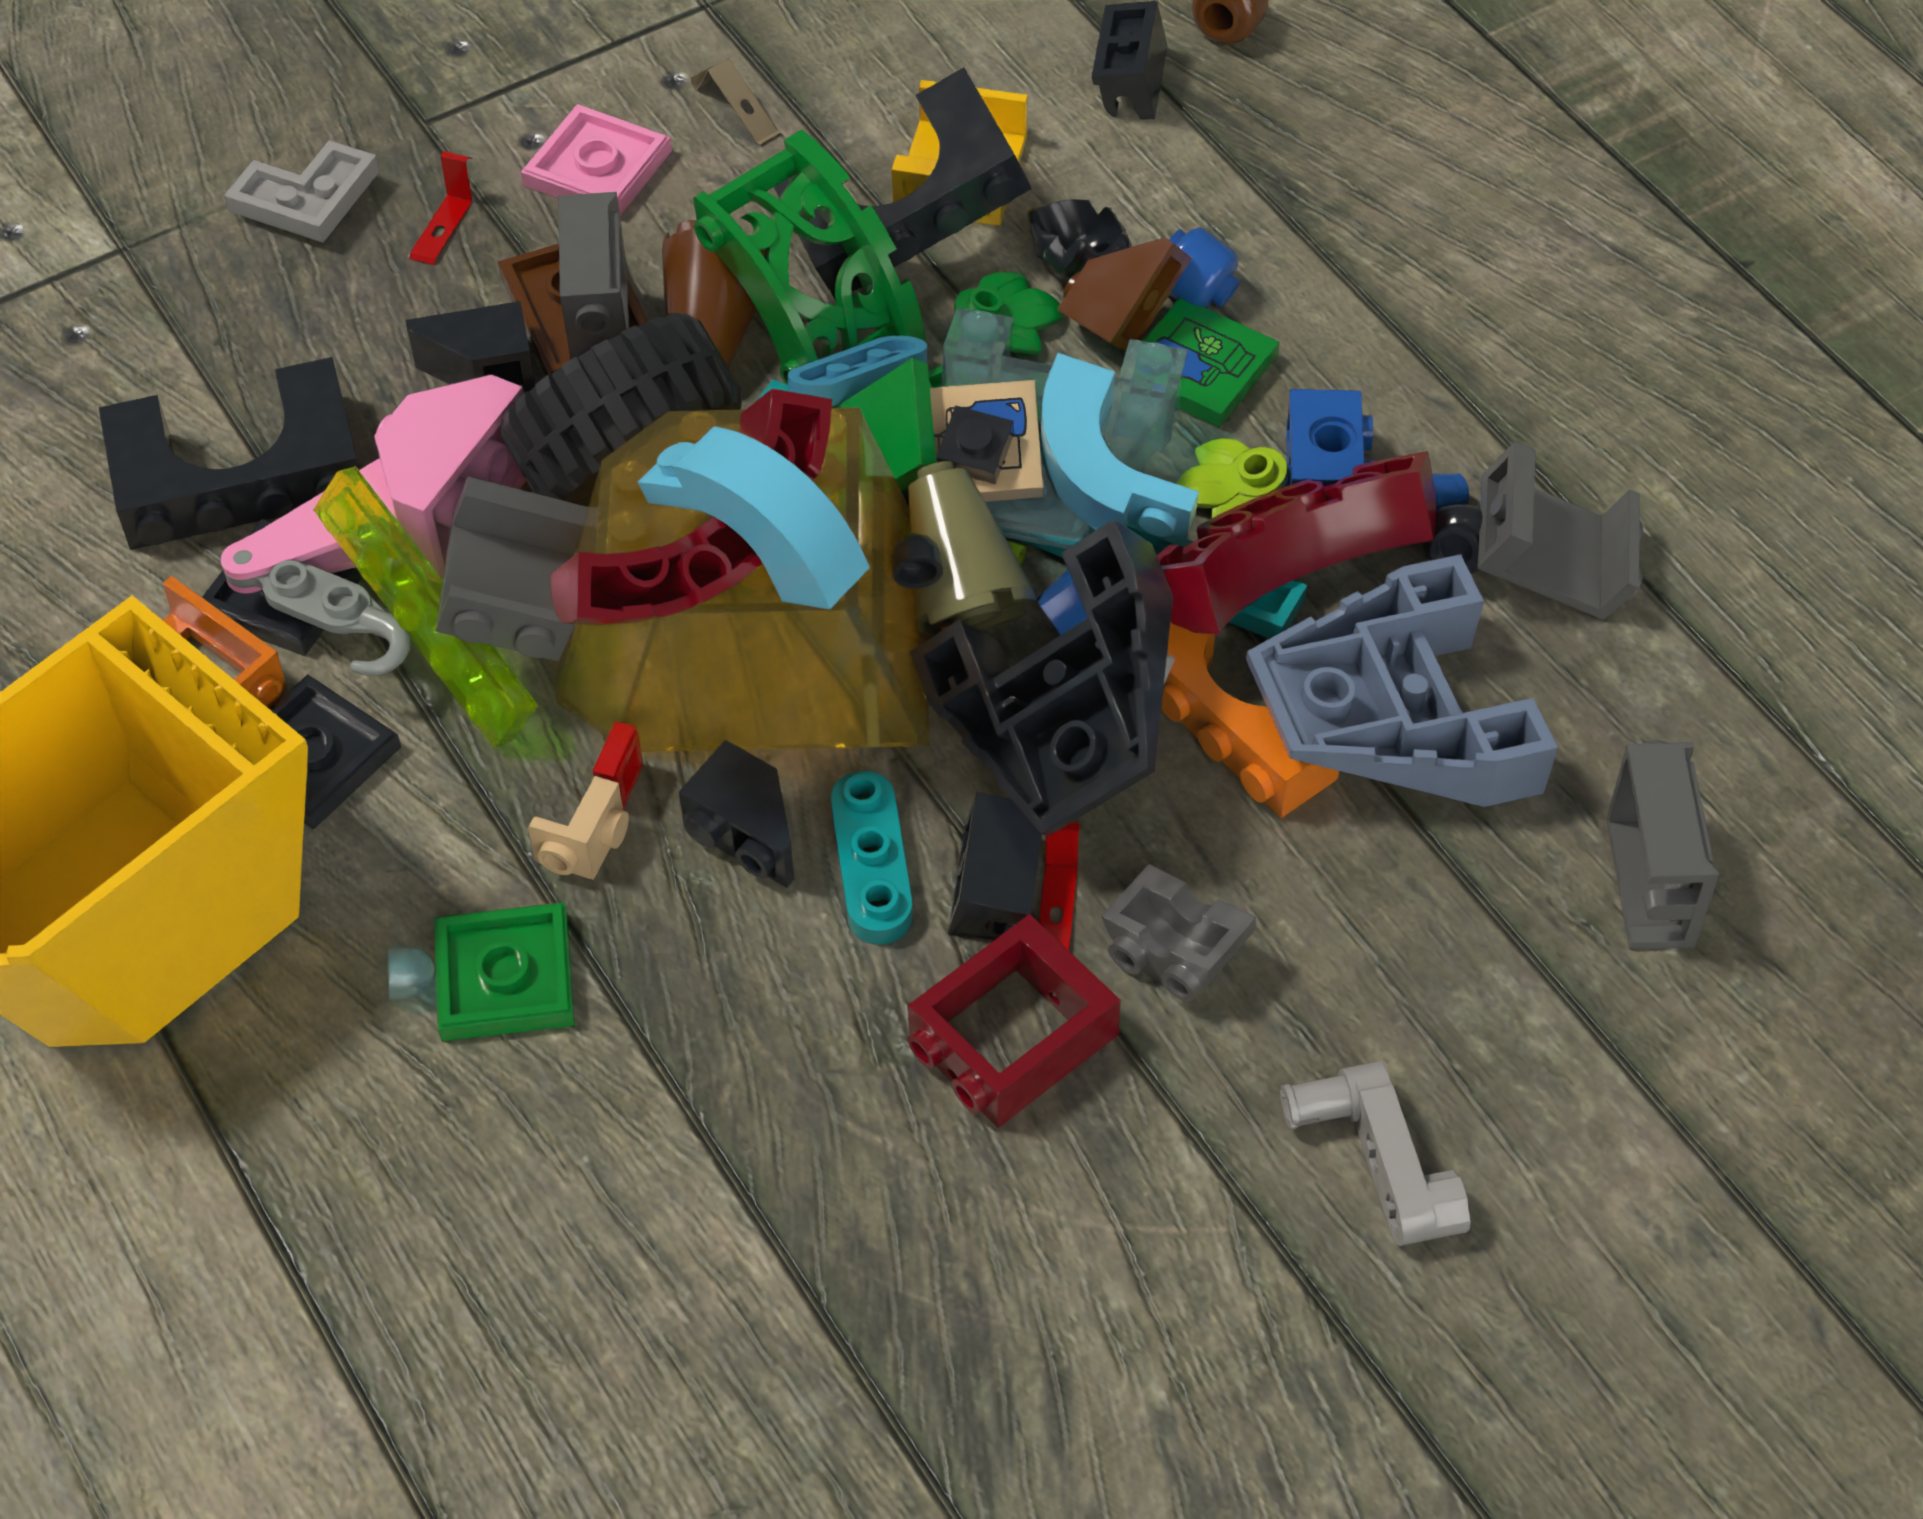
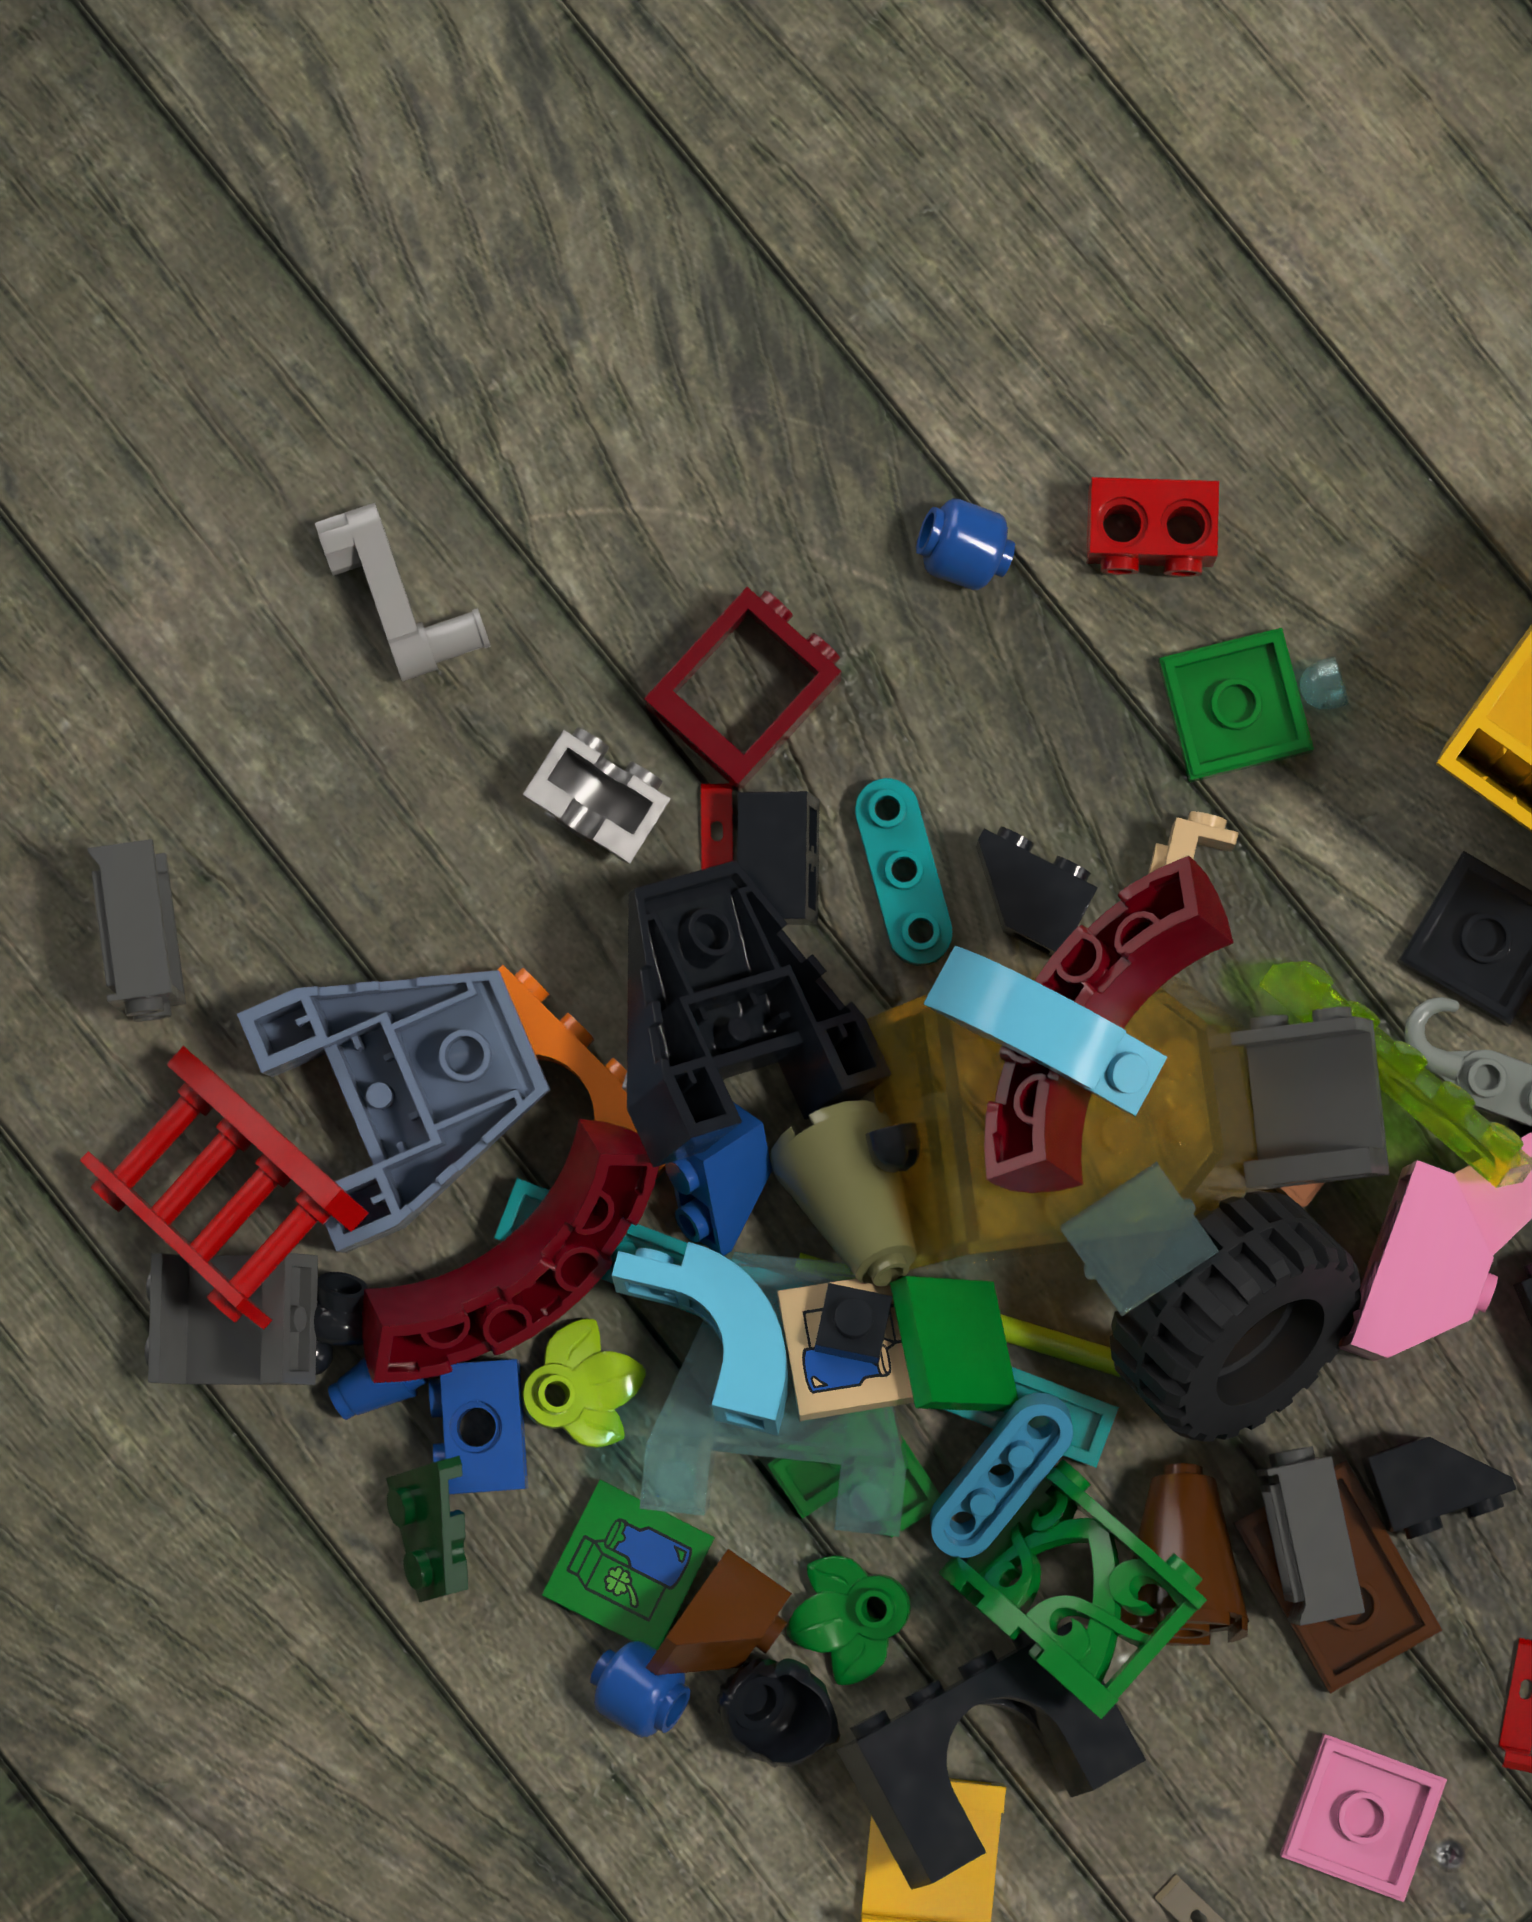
camera: 175 degrees right, 30 degrees up
none -> red fence [80,1046,369,1330]
none -> dark green wing [386,1455,468,1603]
none -> blue head [916,498,1015,590]
none -> clear light blue piece [1060,1161,1219,1316]
none -> red brick [1086,477,1219,577]

